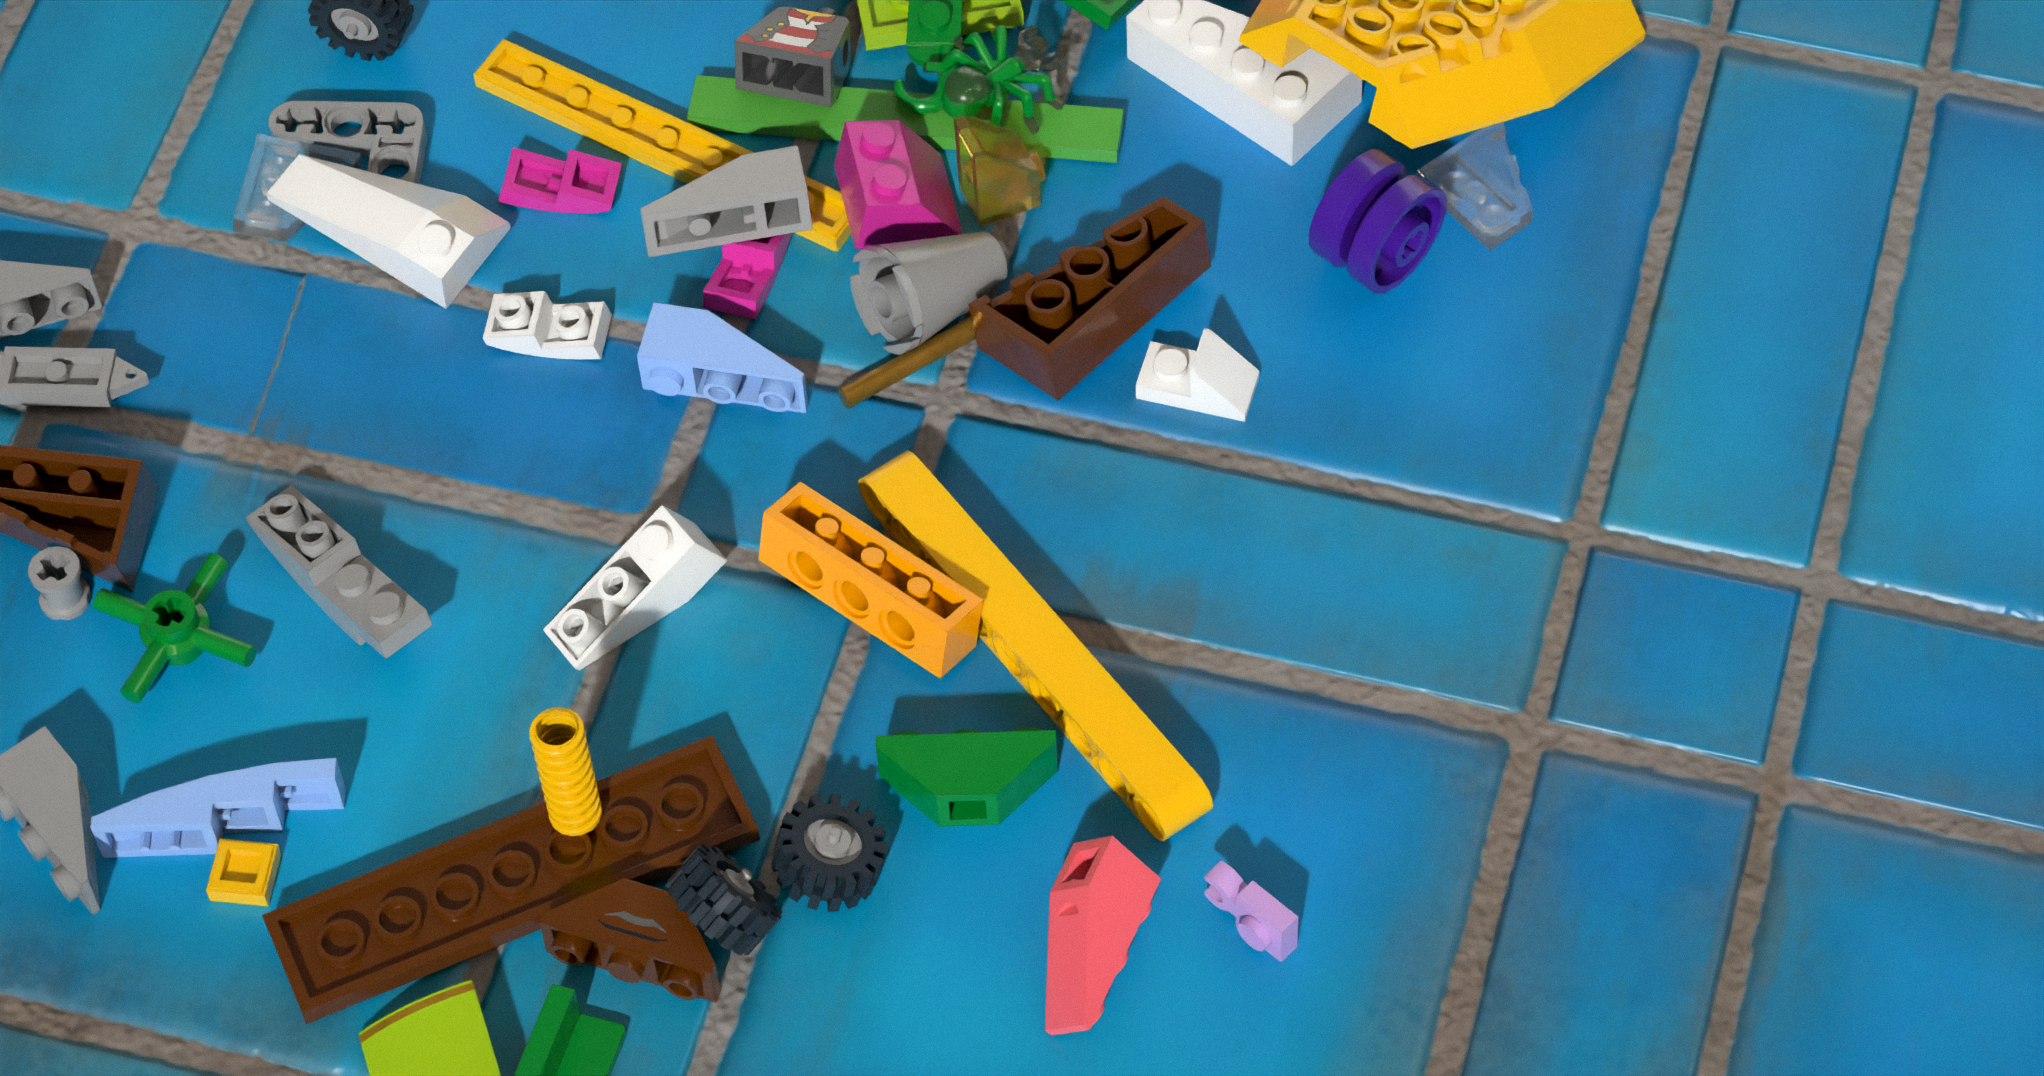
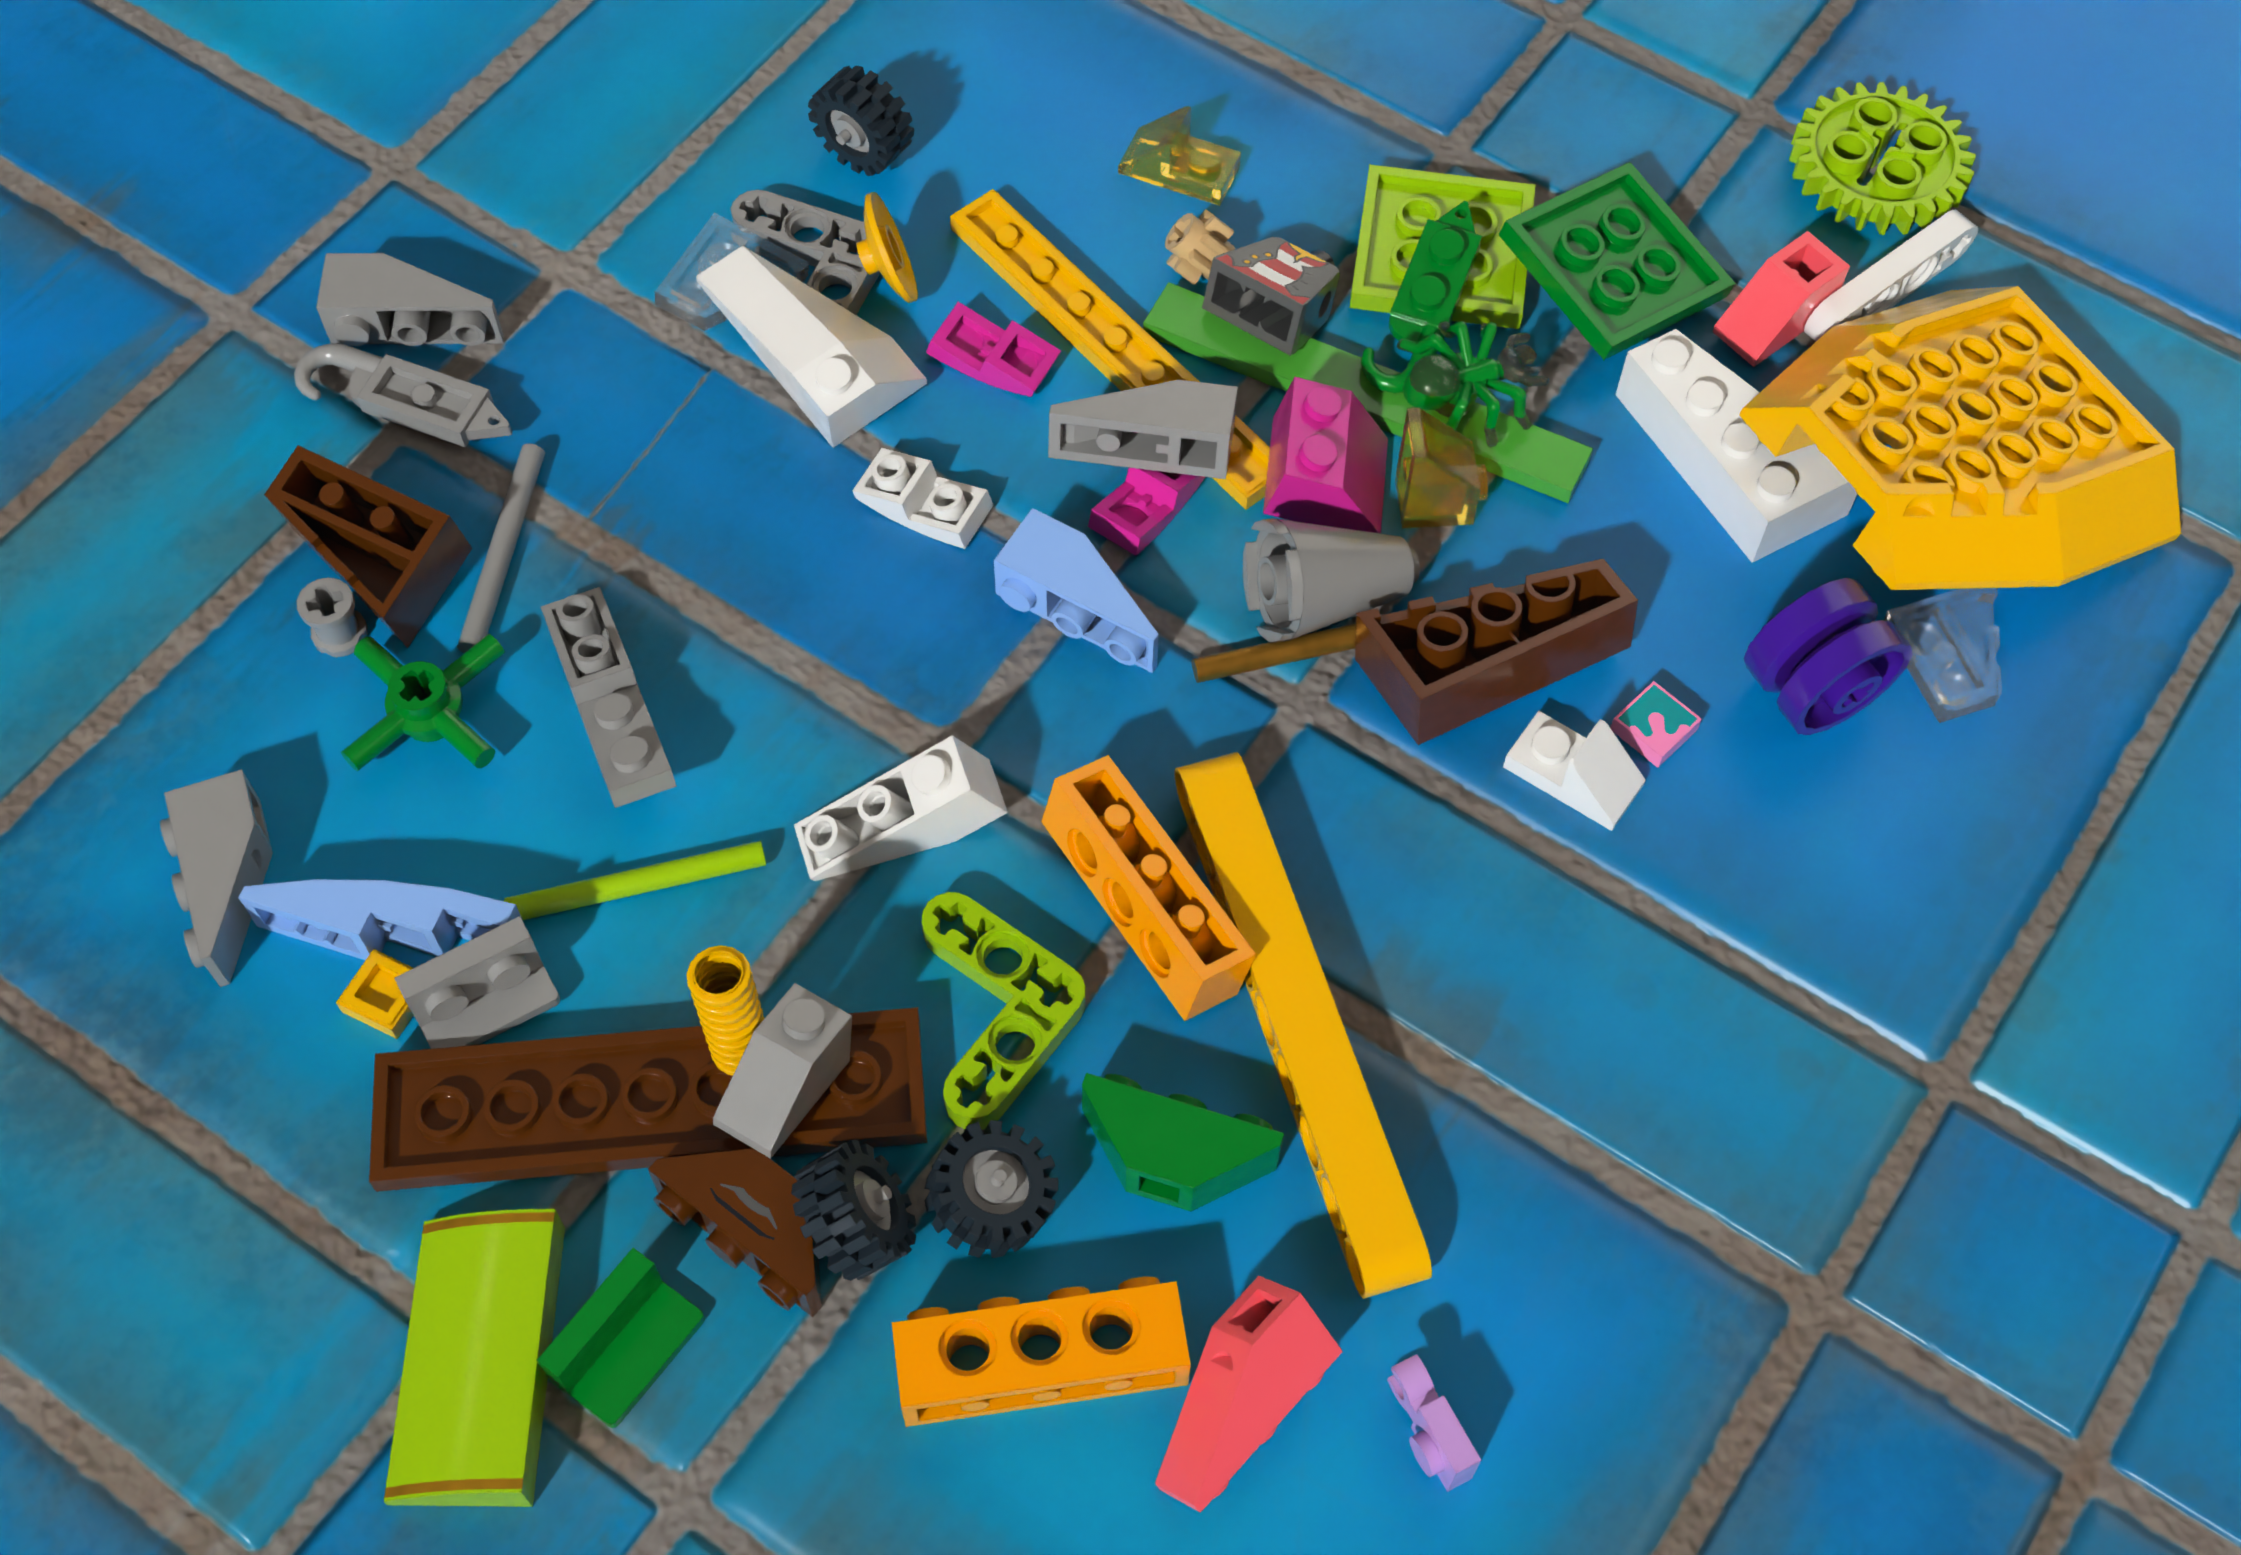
camera: 15 degrees right, 5 degrees up
none -> light grey bracket [394,916,560,1049]
none -> light grey bar [457,444,545,653]
none -> lime bar [504,840,766,920]
none -> light grey slope [713,983,852,1159]
none -> yellow dish [856,192,918,303]
none -> light orange brick [891,1276,1191,1427]
none -> lime beam [921,892,1086,1130]
none -> tan gear [1165,210,1235,285]
none -> tile [1610,681,1702,768]

